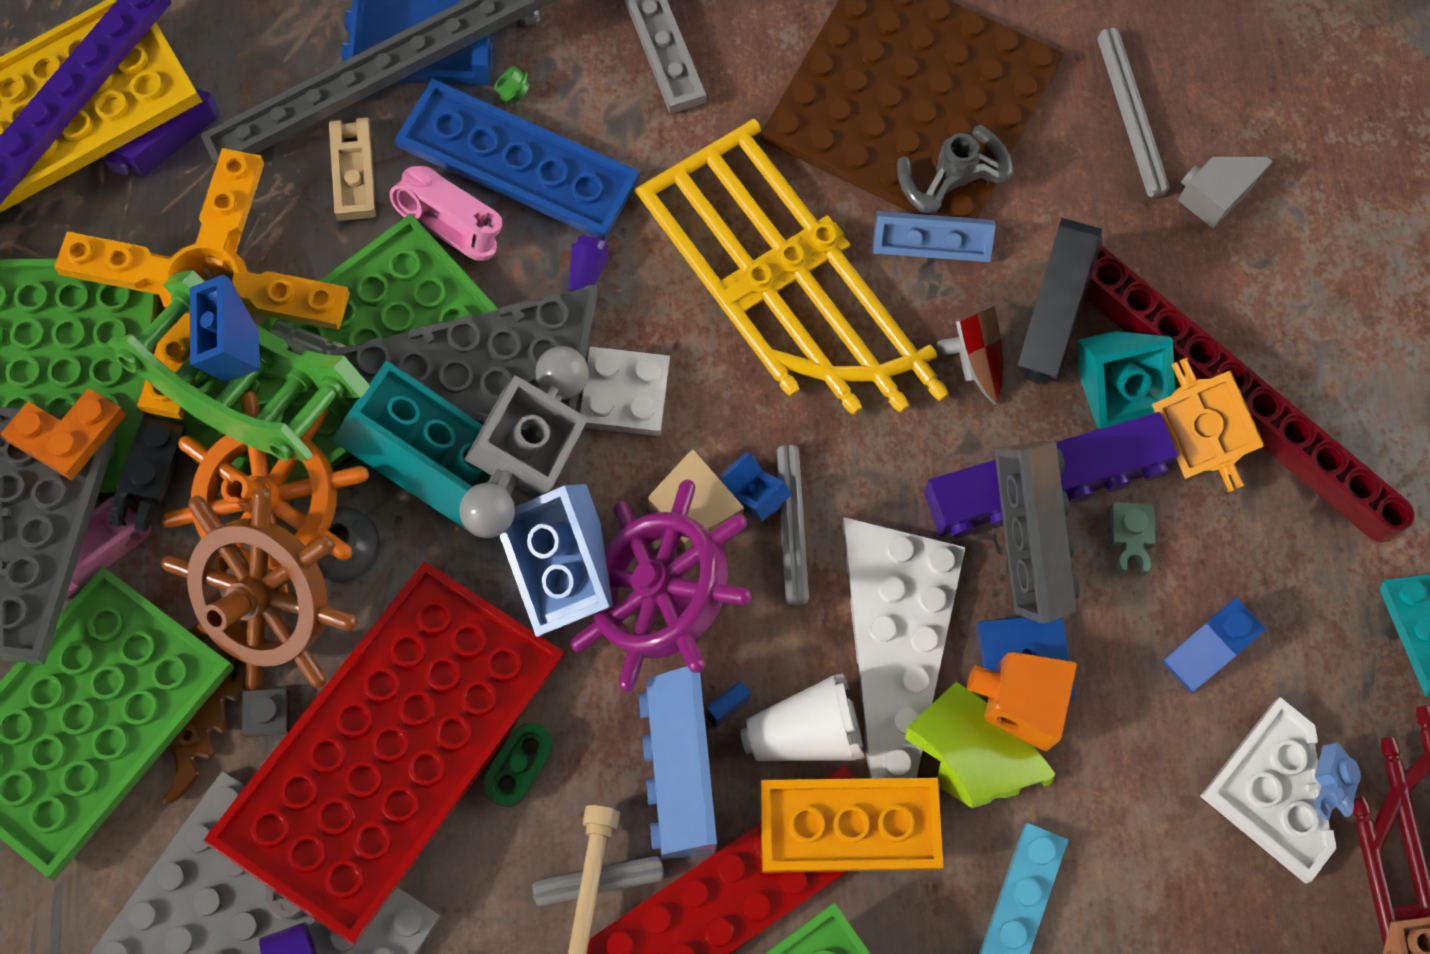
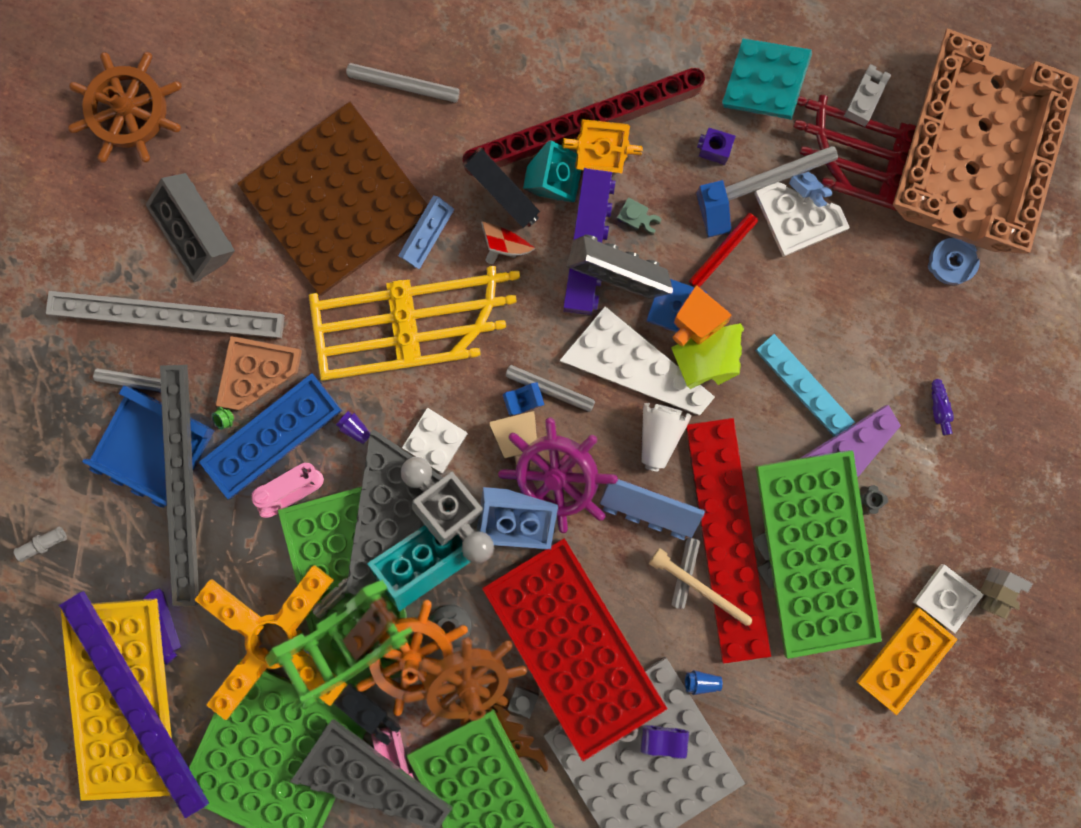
camera: 50 degrees left, 15 degrees up
orange plate [0,388,126,481] -> none
blue slope [190,275,260,382] -> none
tan plate [329,117,377,221] -> none
dark green plate [484,723,553,807] -> none
blue tile [706,682,751,728] -> none
light orange plate [760,778,943,873] -> none
dark grey piece [897,125,1014,213] -> none
light grey slope [1178,157,1273,229] -> none
none -> nougat plate [216,336,302,411]
none -> reddish brown plate [342,598,397,661]
none -> red axle [689,213,758,288]
none -> dark purple brick [697,127,736,165]
none -> light grey axle [725,146,838,201]

